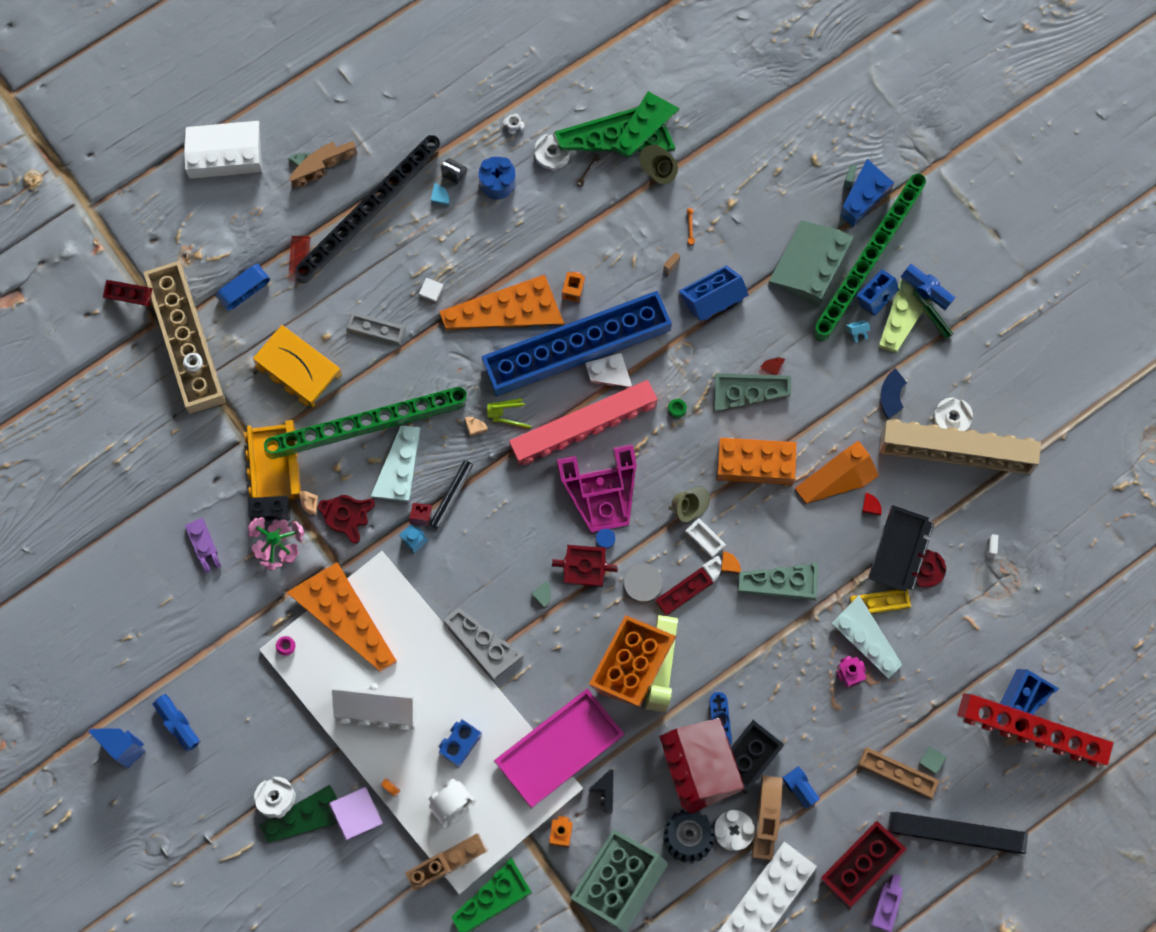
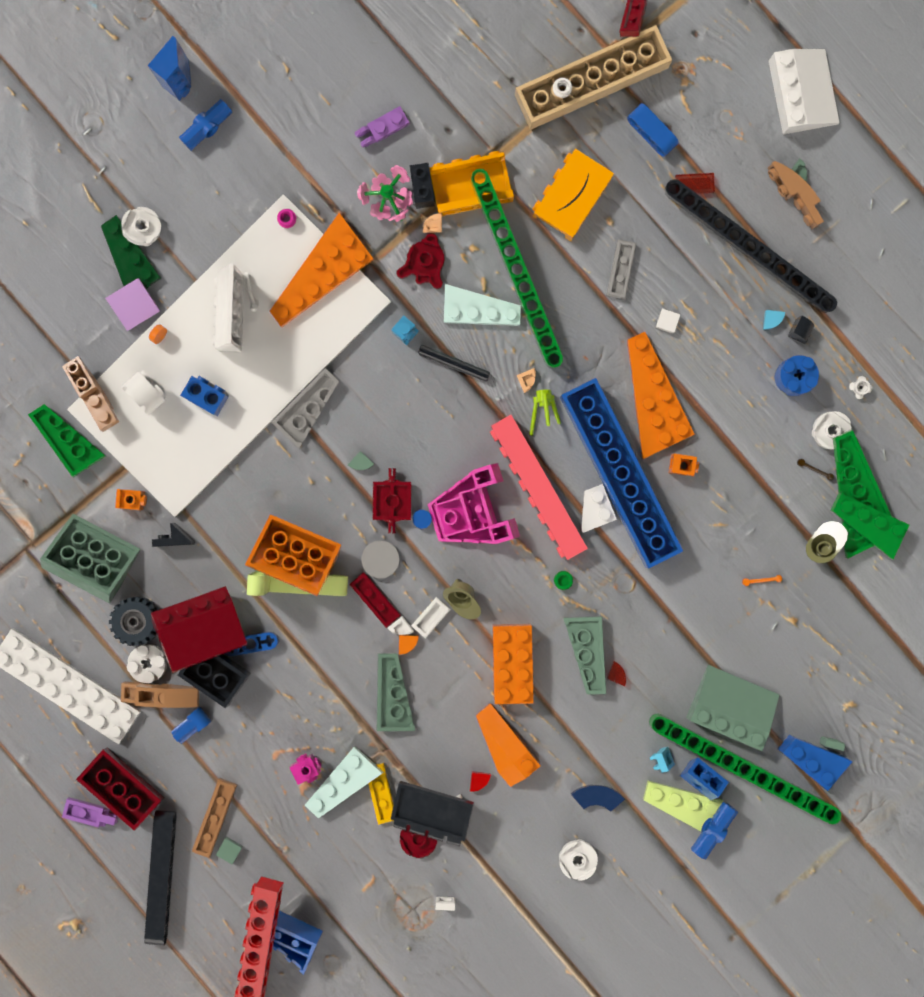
camera: 90 degrees right, 15 degrees up
dark red bracket [409,503,432,526] -> none
dark pink tile [494,689,625,809] -> none
medium nougat tile [663,252,681,276] -> none
blue slope [679,265,749,321] -> none
tan brick [879,419,1041,475] -> none
dark green axle [913,291,954,340] -> none

